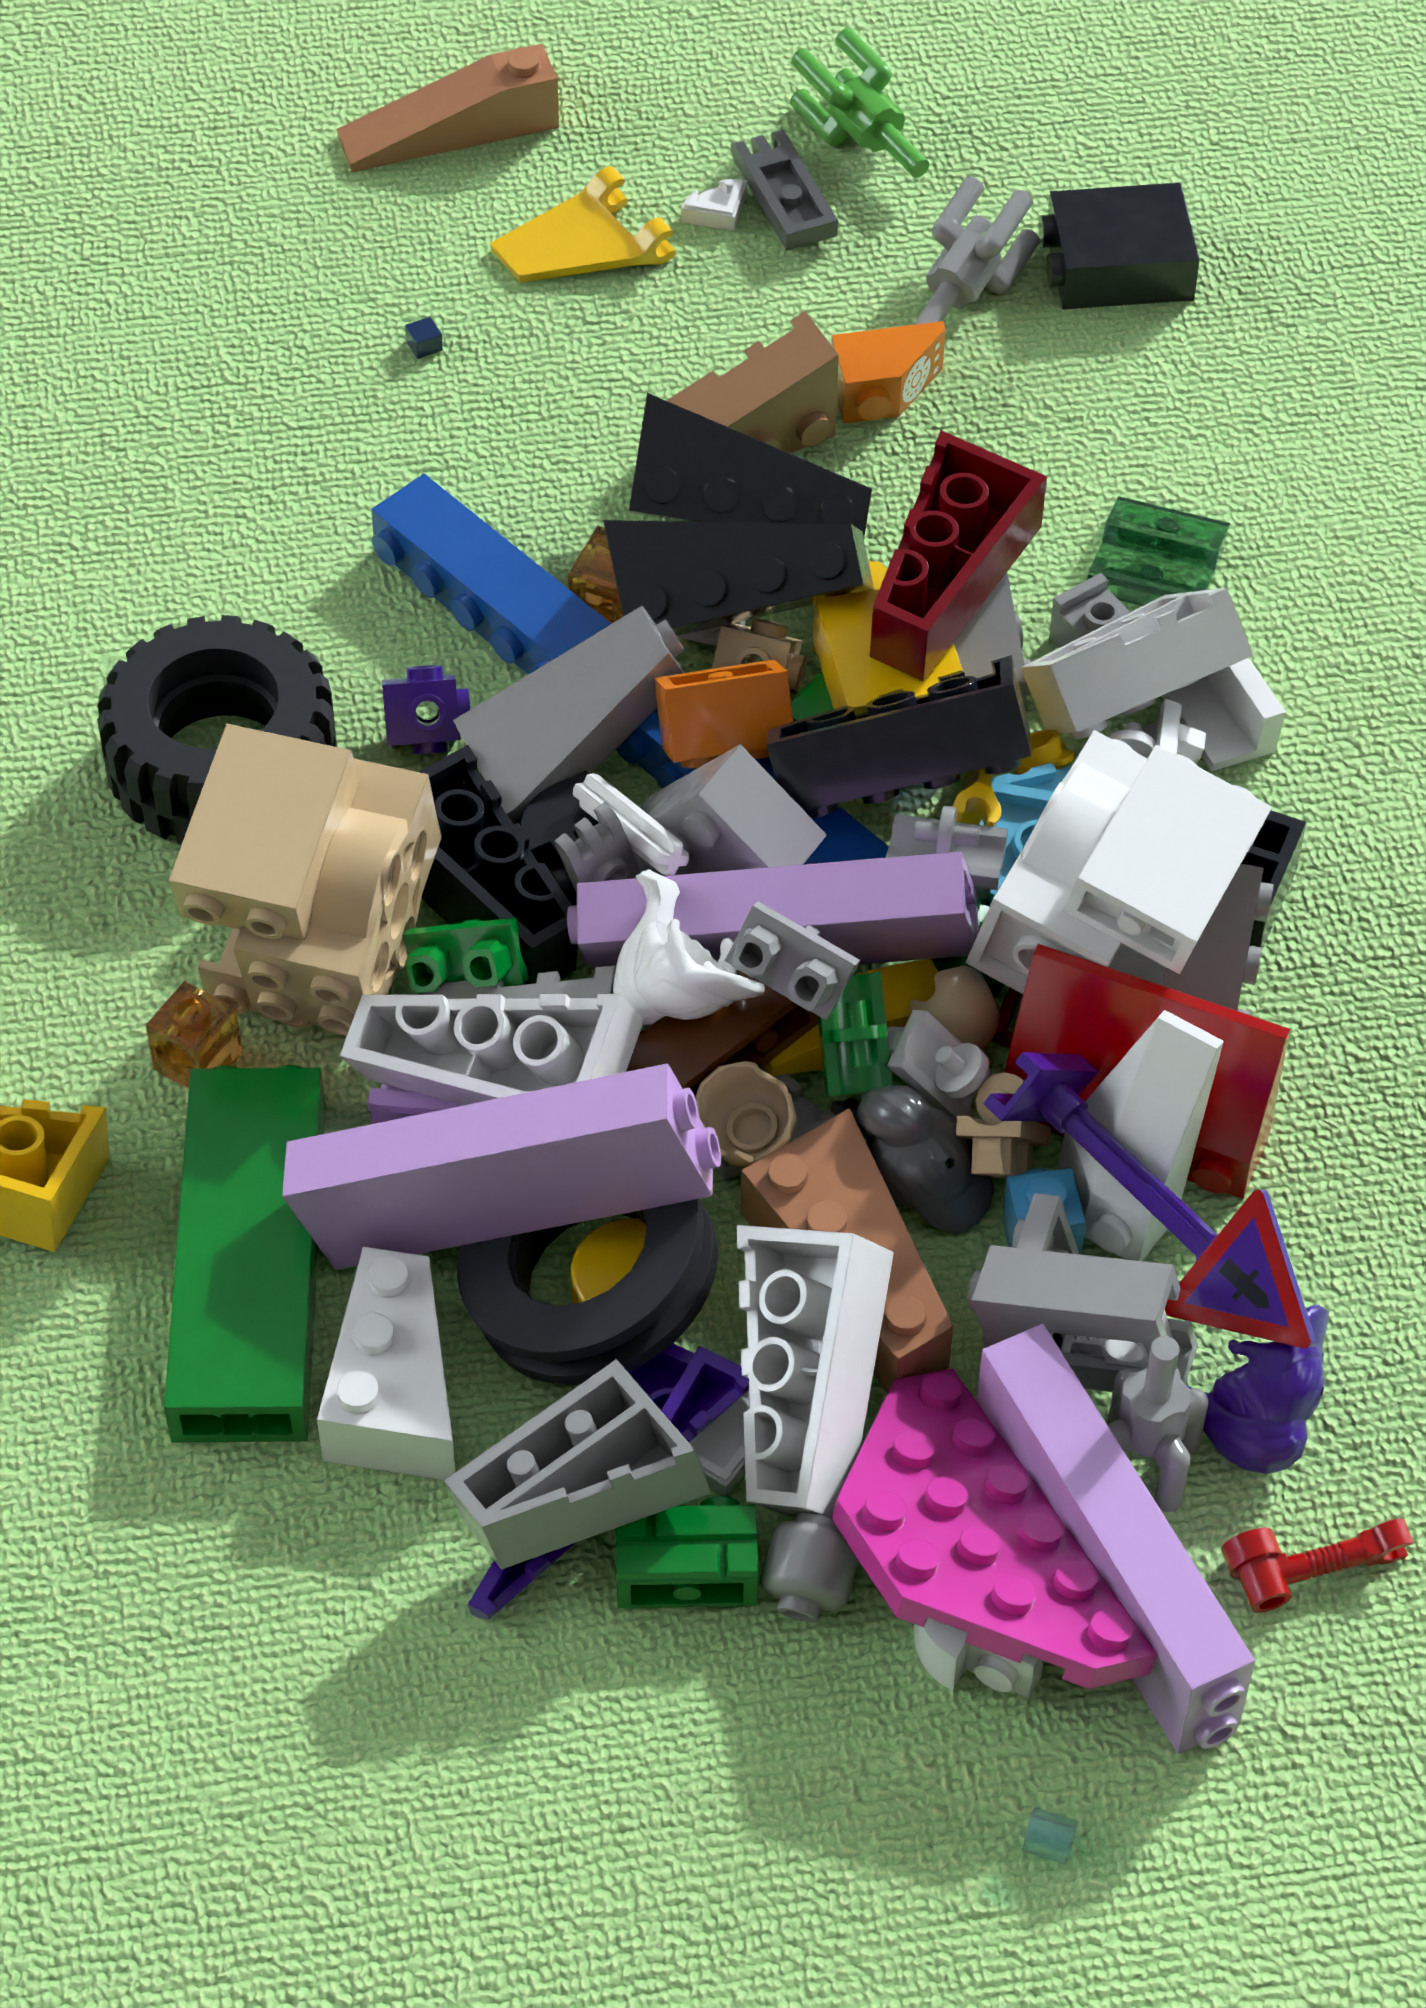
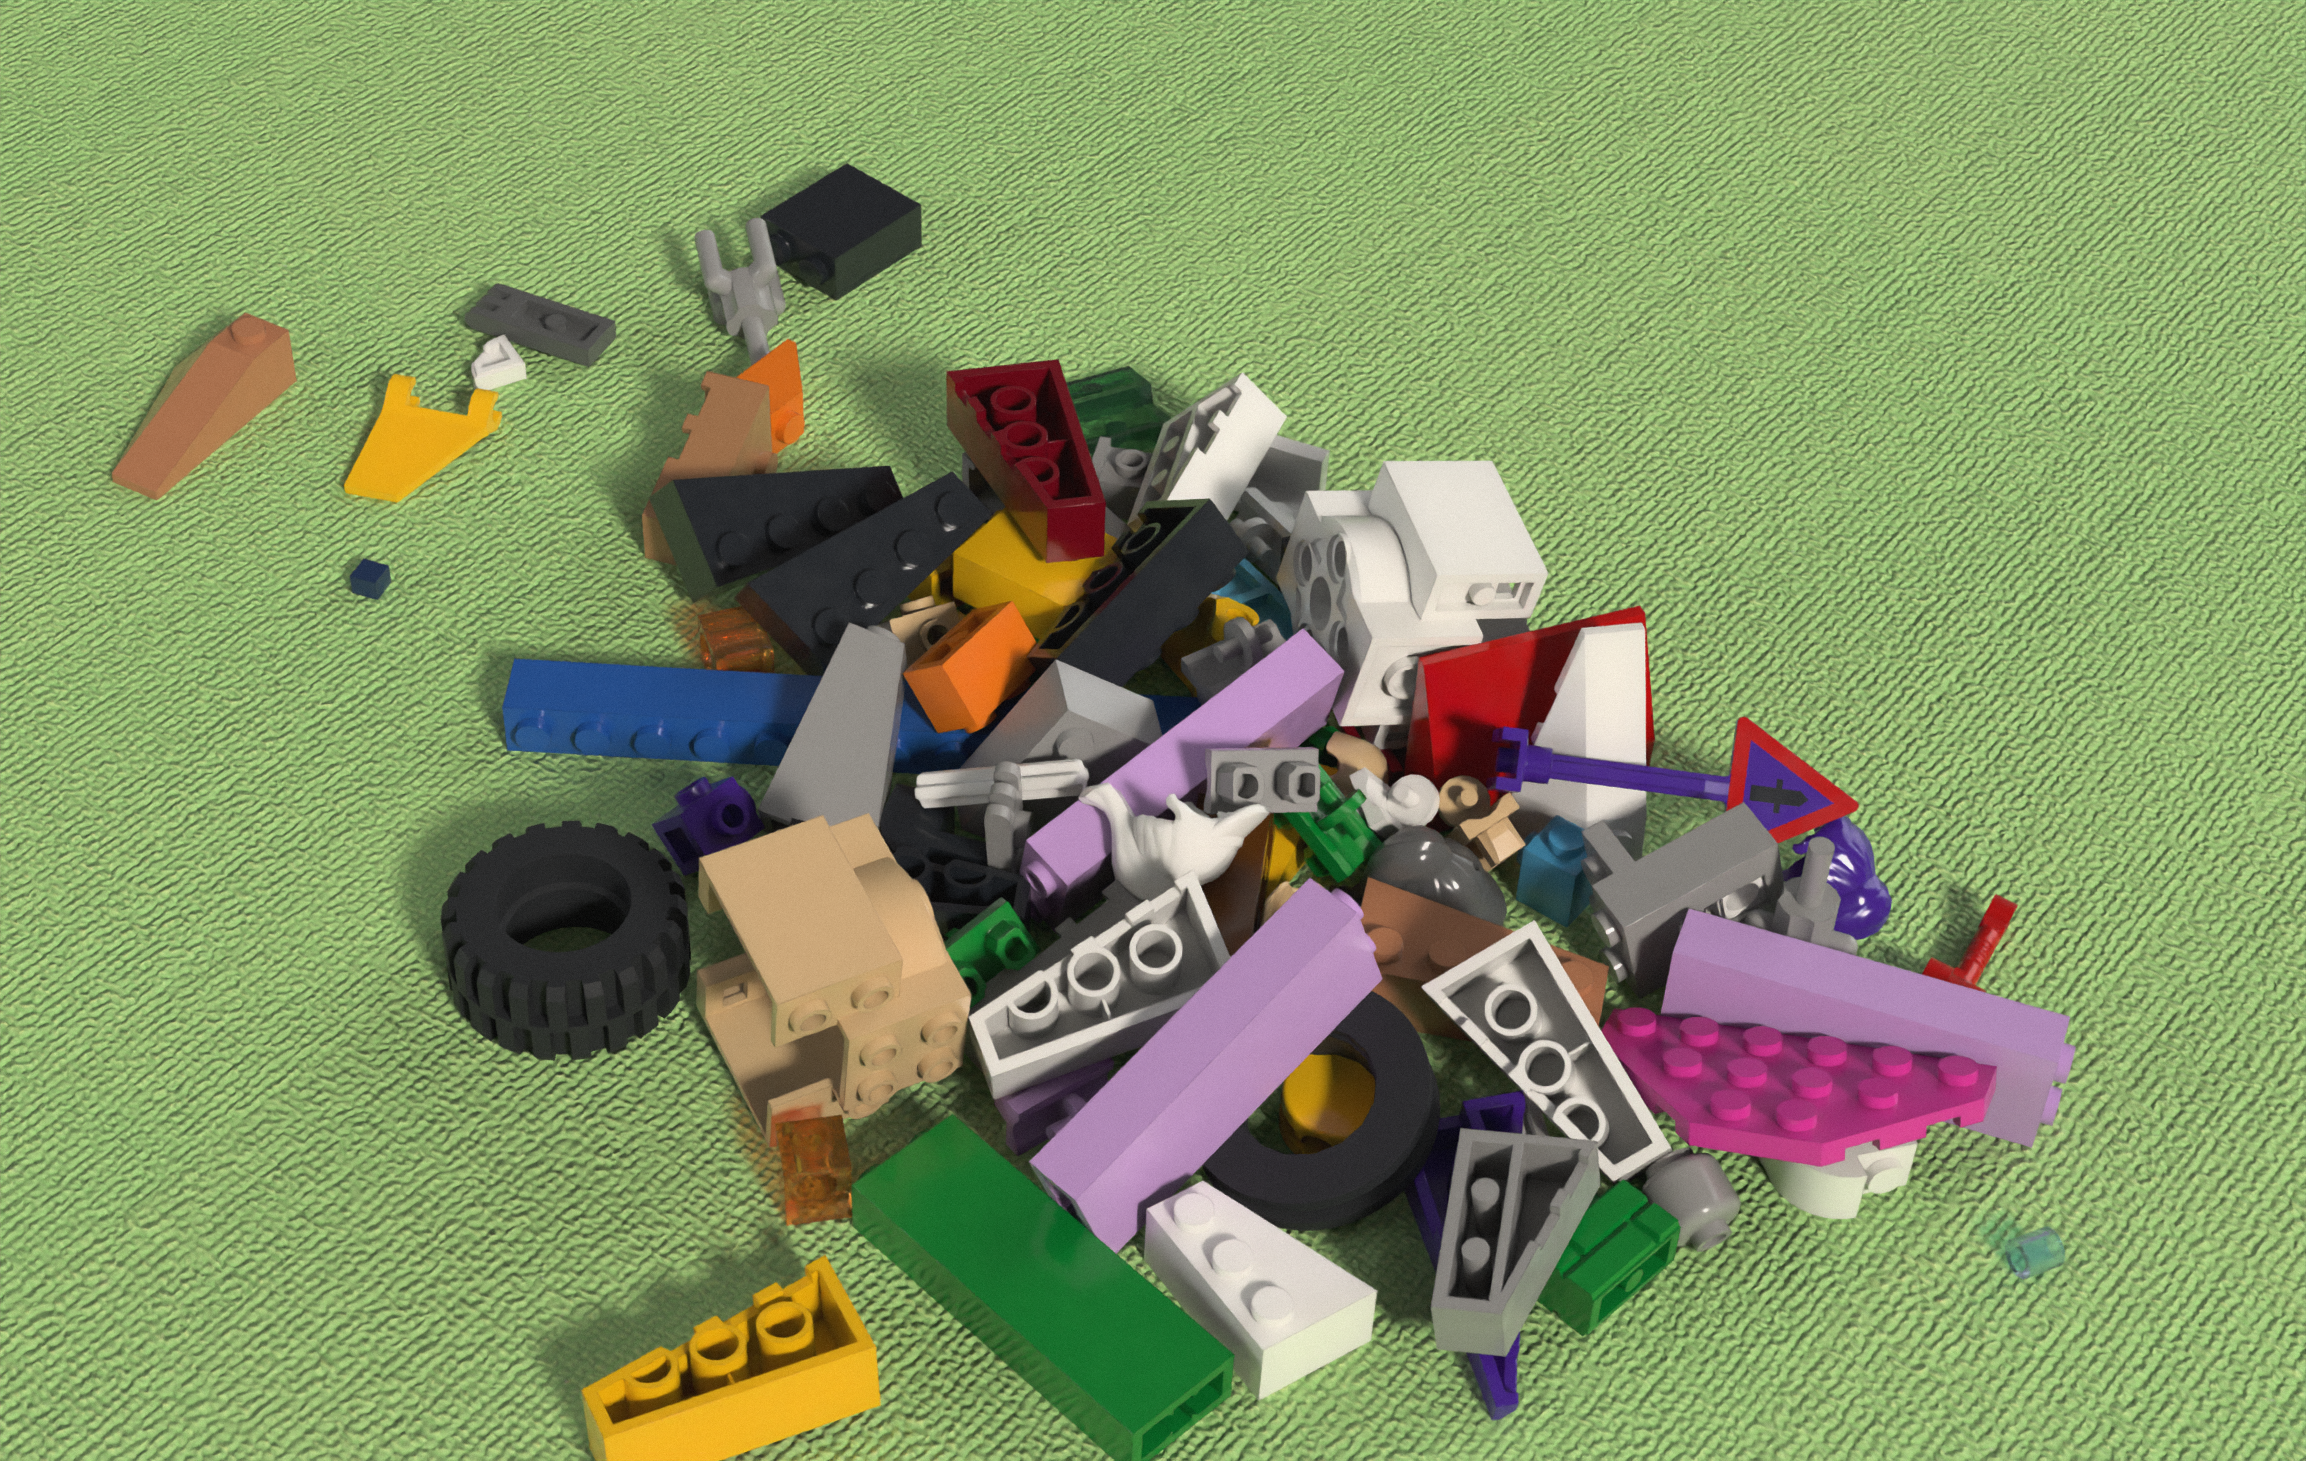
camera: 45 degrees left, 10 degrees down
bright green plant [790,28,929,178] -> none

